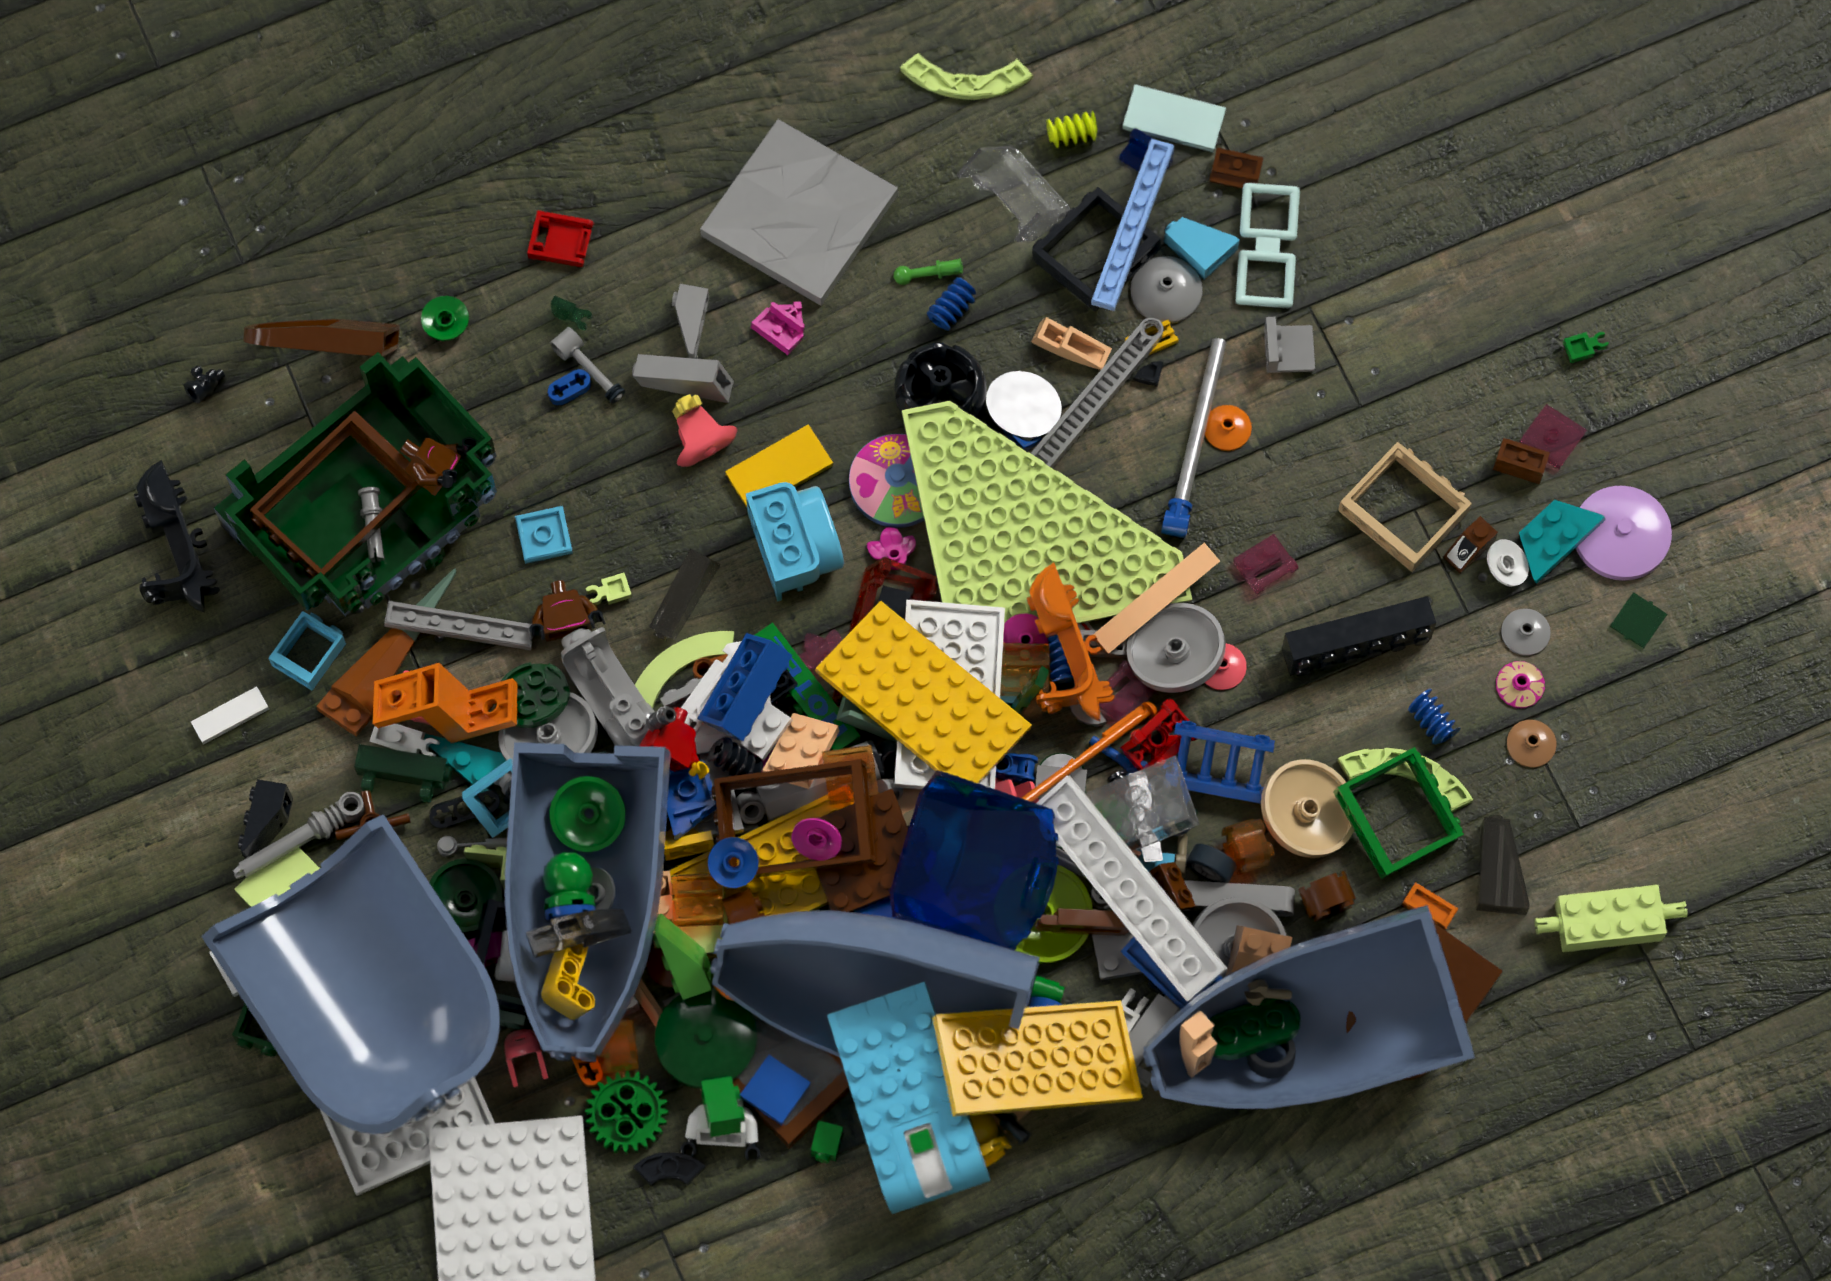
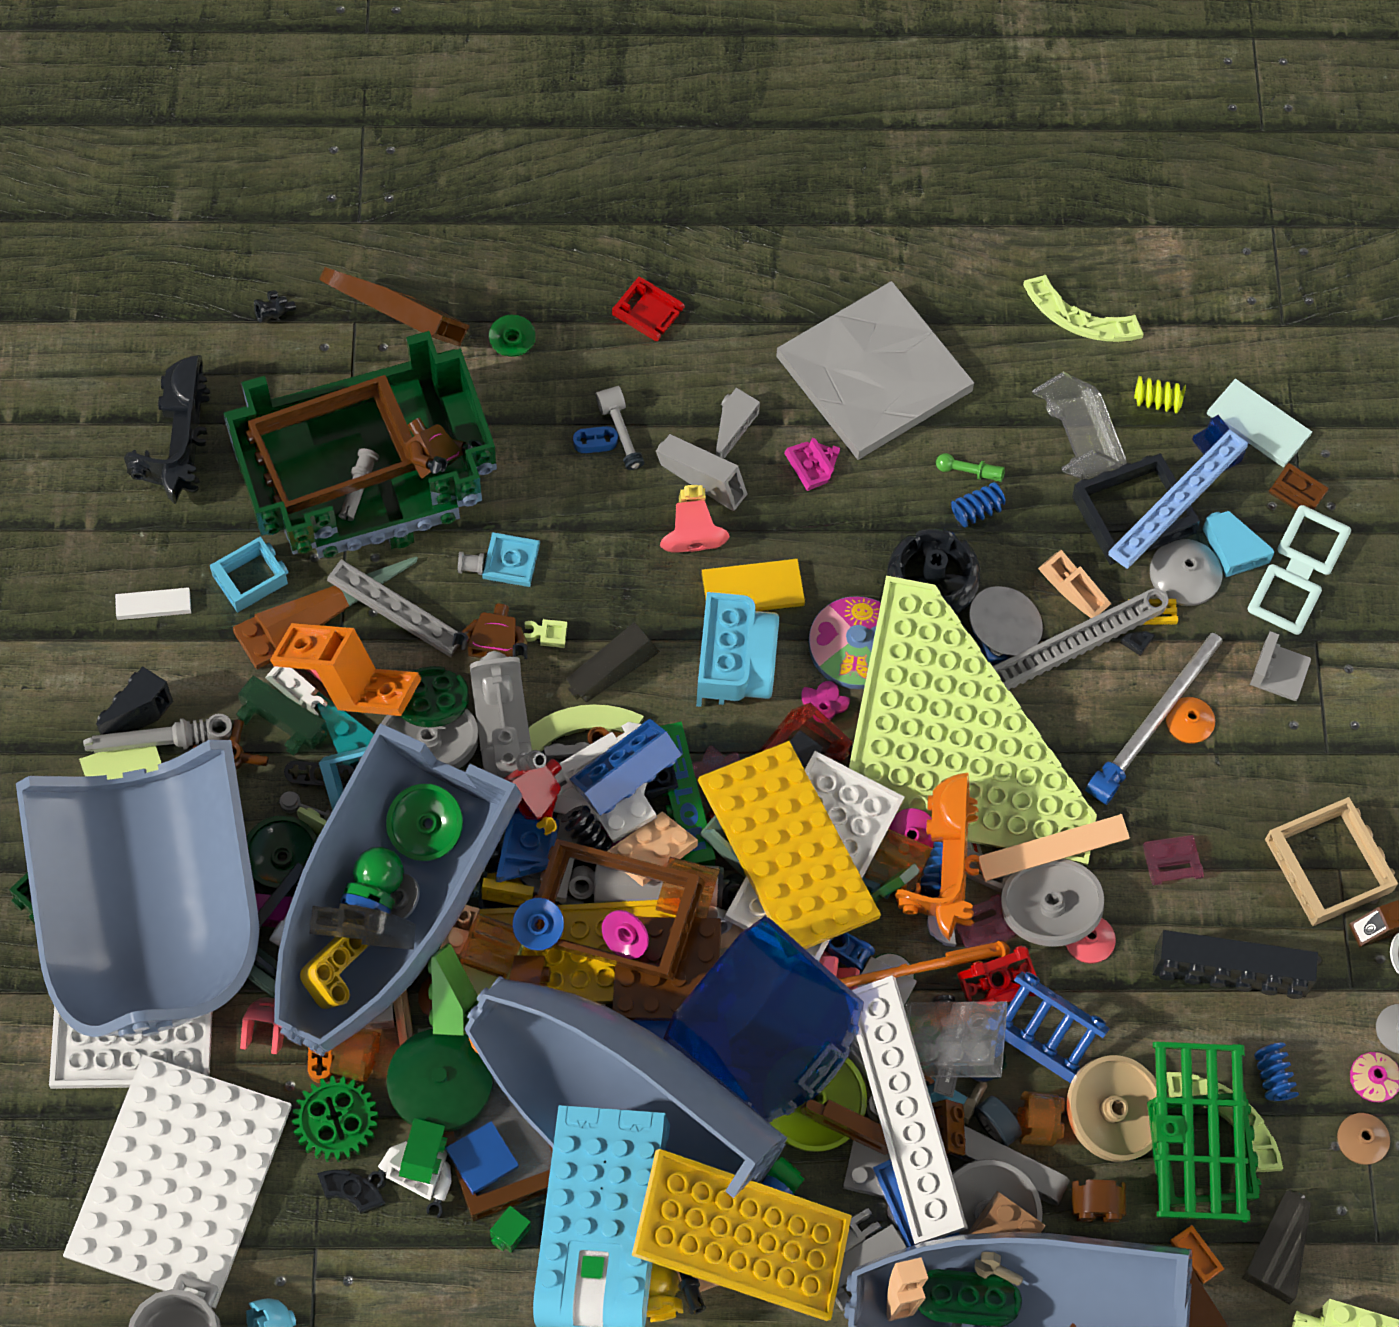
camera: 20 degrees right, 5 degrees down
clear green plate [550,295,593,330] -> none
blue piece [1089,736,1147,779] -> none
none -> light grey bush [458,552,484,575]
none -> green door [1153,1042,1250,1223]

